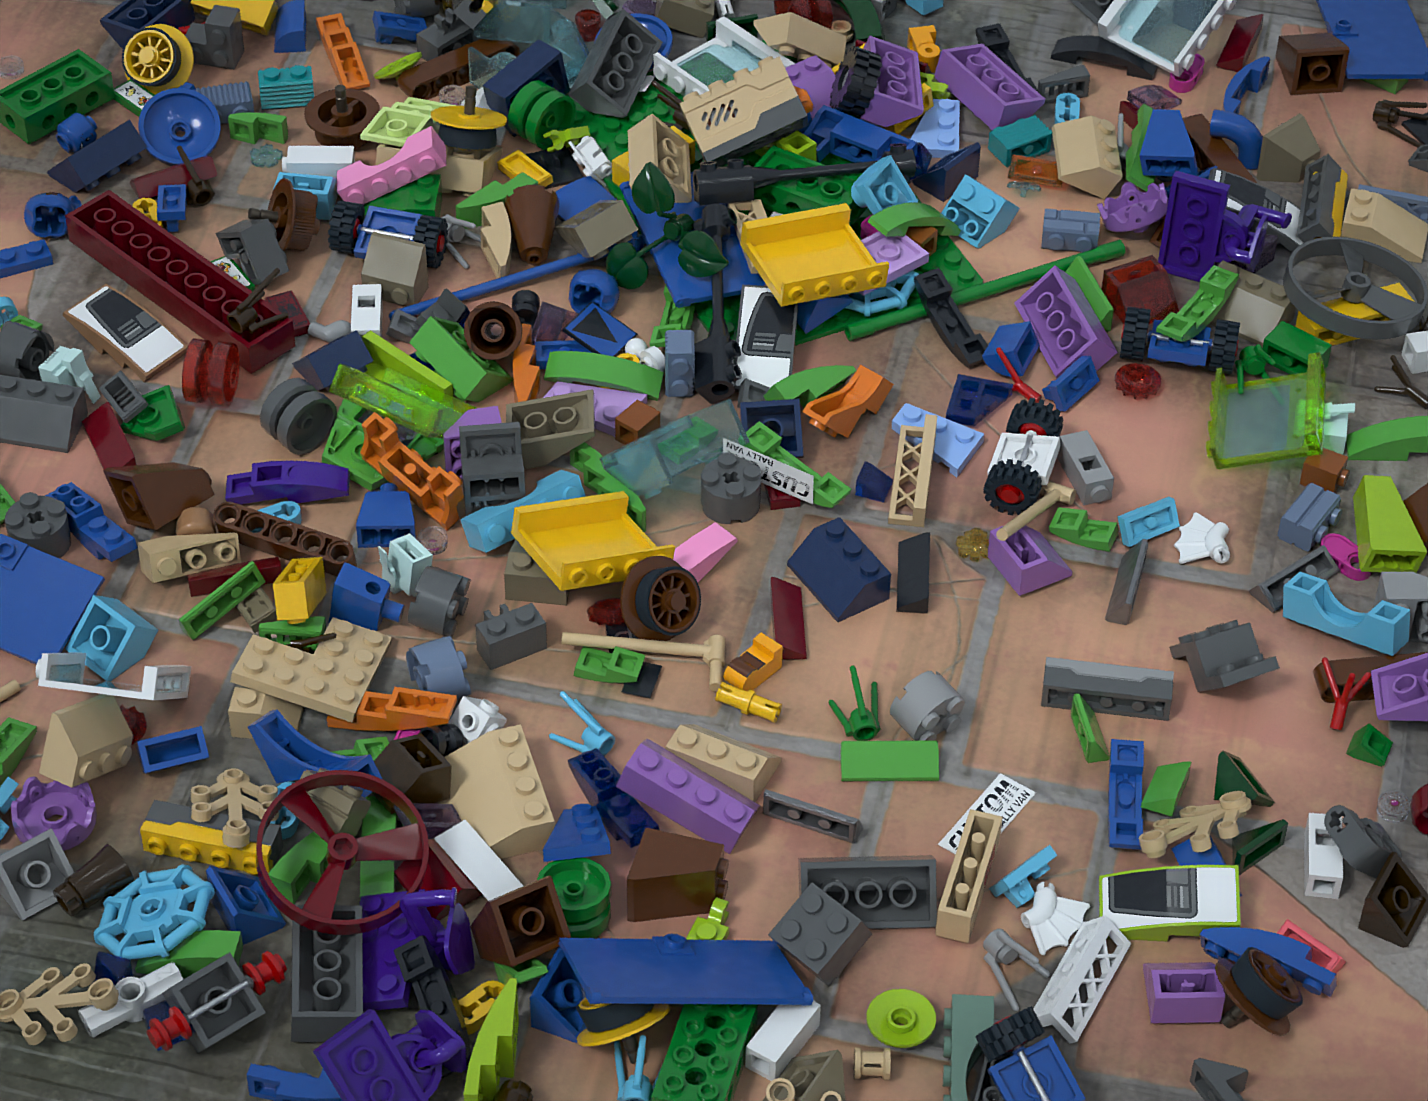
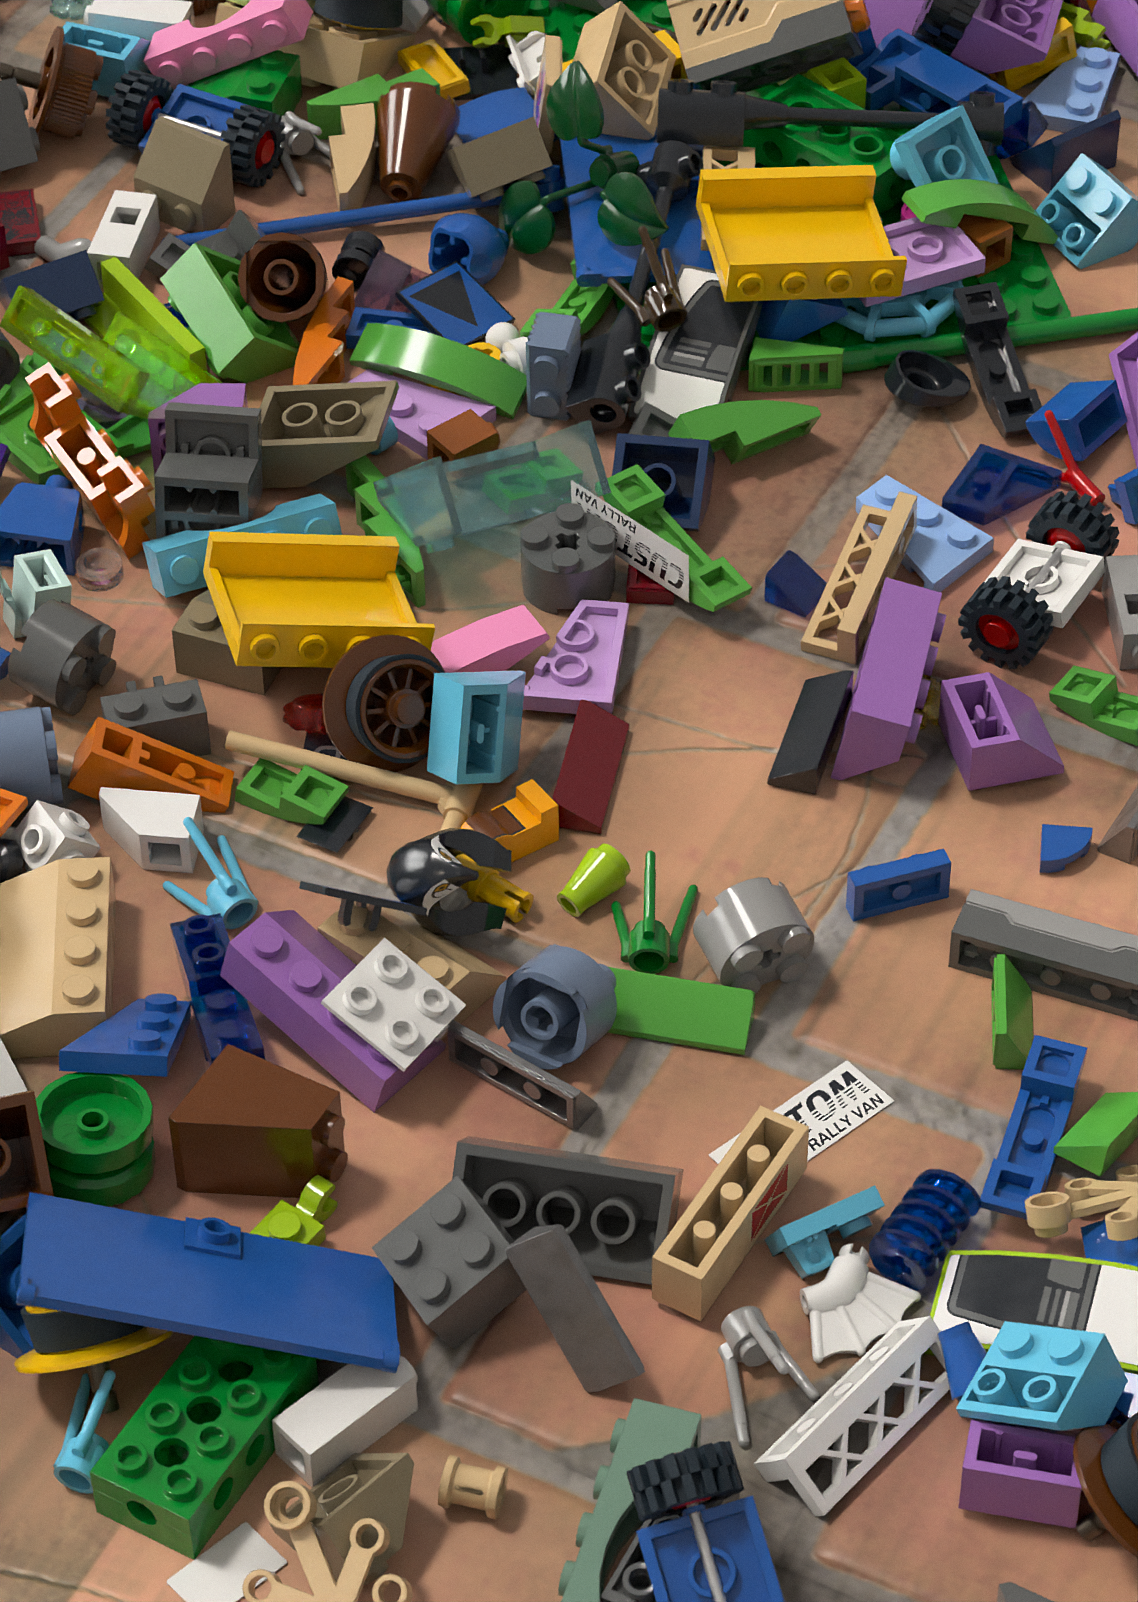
camera: 15 degrees right, 0 degrees up
dark blue slope [787,517,891,622] -> none
orange arch [802,364,894,438] -> none
lime dish [866,989,936,1048] -> none
tan bar [996,481,1076,541] -> none
none -> orange slope [68,716,234,813]
none -> white slope [99,787,204,874]
none -> black piece [299,881,427,931]
none -> white hinge [320,938,466,1072]
none -> black piece [386,828,512,937]
none -> medium azure slope [427,670,526,785]
none -> sand blue brick [493,944,617,1070]
none -> flat silver slope [505,1224,645,1393]
none -> lavender wing [523,599,629,714]
none -> tan tile [534,35,562,155]
none -> lime cone [557,843,631,917]
none -> dark brown plant [607,226,688,332]
none -> bright green slope [748,337,844,392]
none -> medium lavender slope [831,577,946,781]
none -> blue plate [846,848,952,922]
none -> clear blue piece [869,1169,982,1291]
none -> black hat [884,350,971,407]
none -> blue cone [937,1321,987,1402]
none -> medium azure slope [956,1321,1128,1431]
none -> blue tile [1039,824,1093,873]

